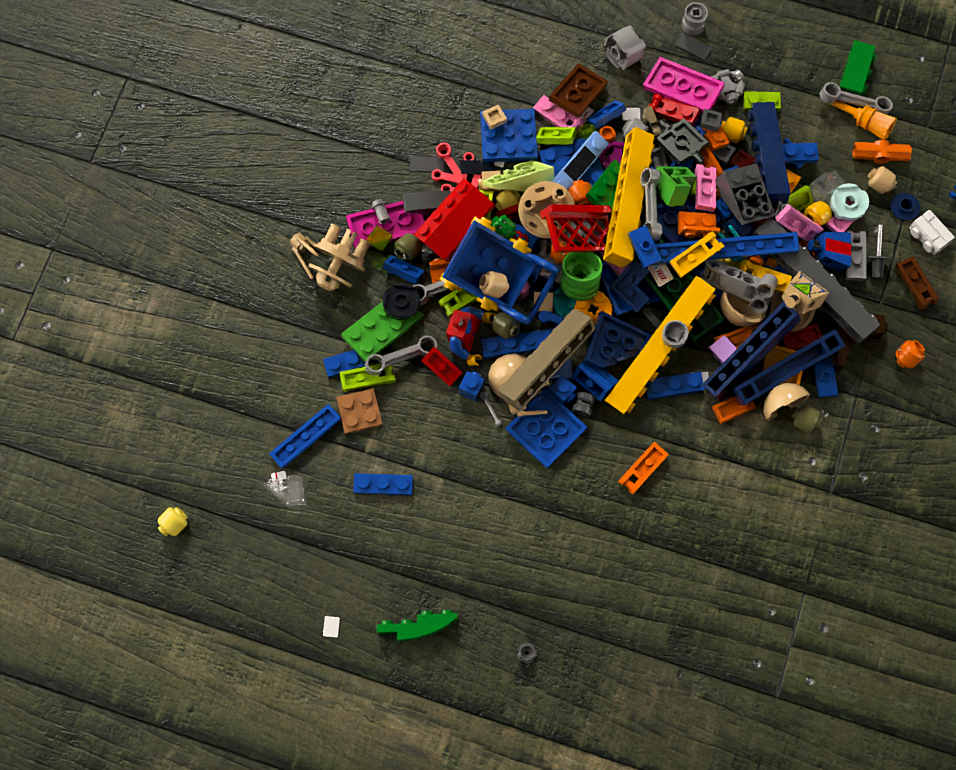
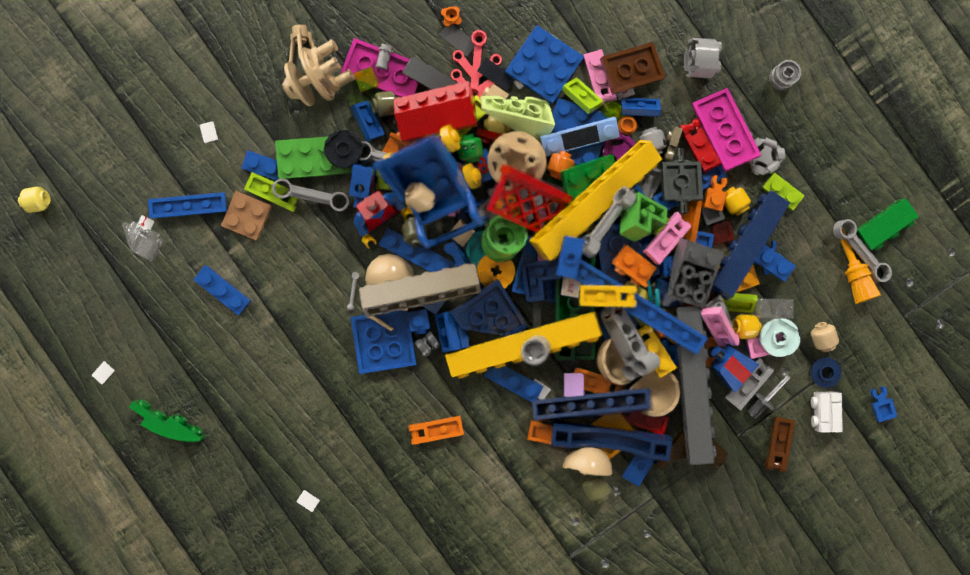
camera: 35 degrees right, 15 degrees up
red plate [421,347,463,387] -> none
blue brick [459,371,485,402] -> none
tan plate [482,105,507,130] -> none
flat silver plate [517,643,537,663] -> none
white sticker [622,108,640,120] -> none
dark grey sticker [675,33,712,60] -> none
dark grey plate [700,109,722,132] -> none
tan torso [782,271,829,313] -> none
orange piece [852,140,912,164] -> none
orange head [895,340,925,368] -> none
none -> white sticker [200,121,218,143]
none -> white sticker [297,490,320,512]
none -> blue torso [349,164,376,208]
none -> orange plate [441,6,462,27]

